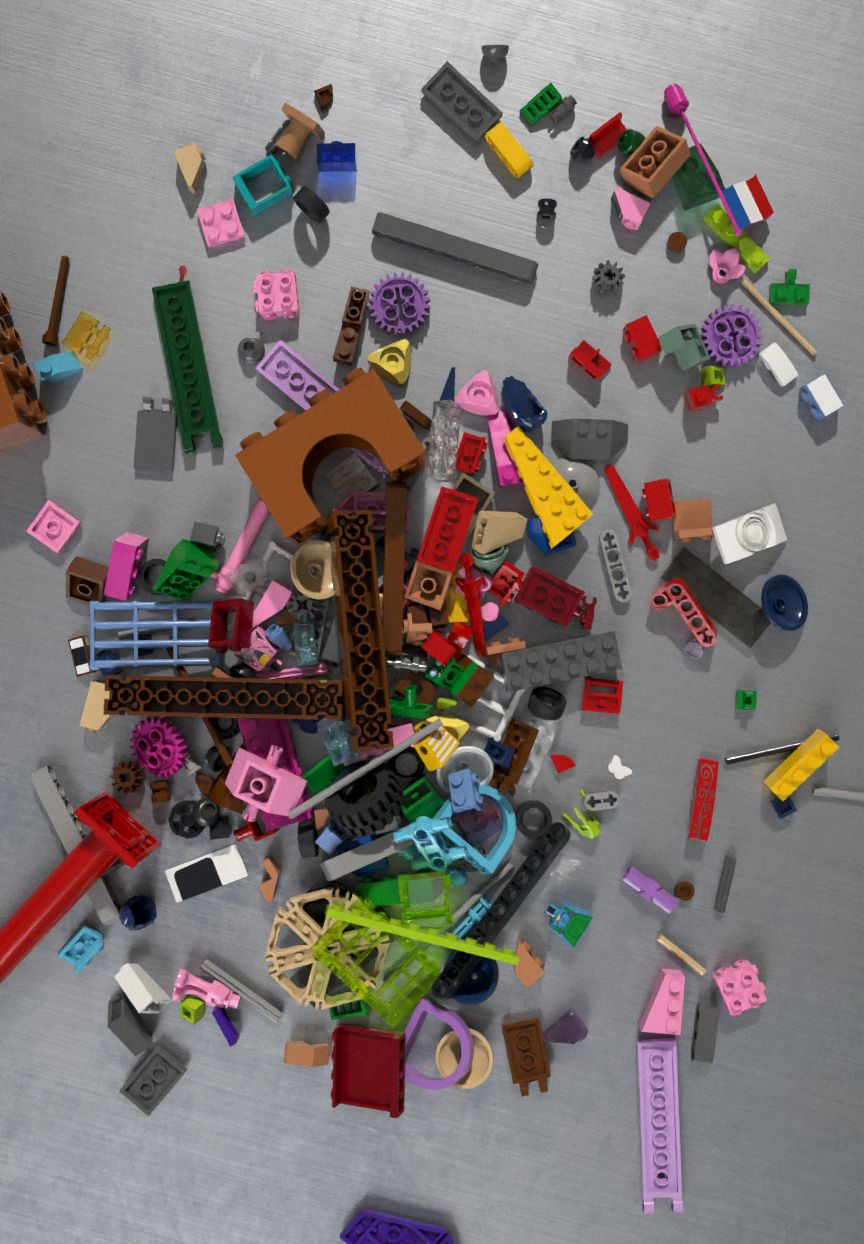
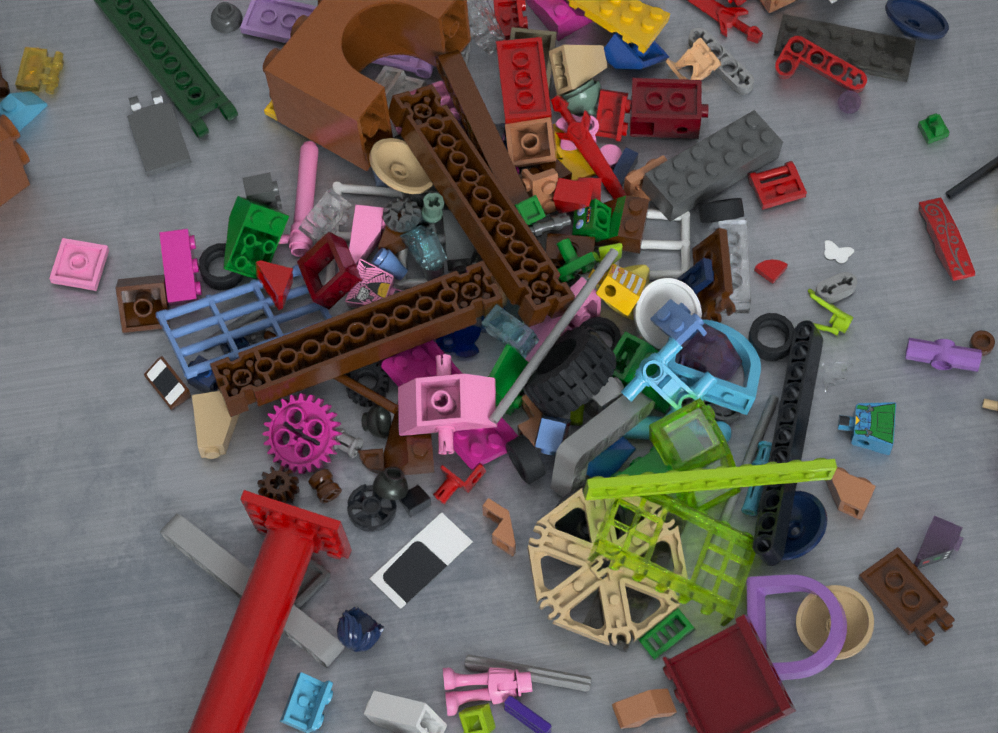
camera: 20 degrees left, 25 degrees down
dark red plate [579,595,597,630] -> none
none -> red slope [256,260,293,310]
none -> sand green bush [421,193,444,223]
none -> green tile [514,195,546,225]
none -> light nougat piece [666,38,721,80]

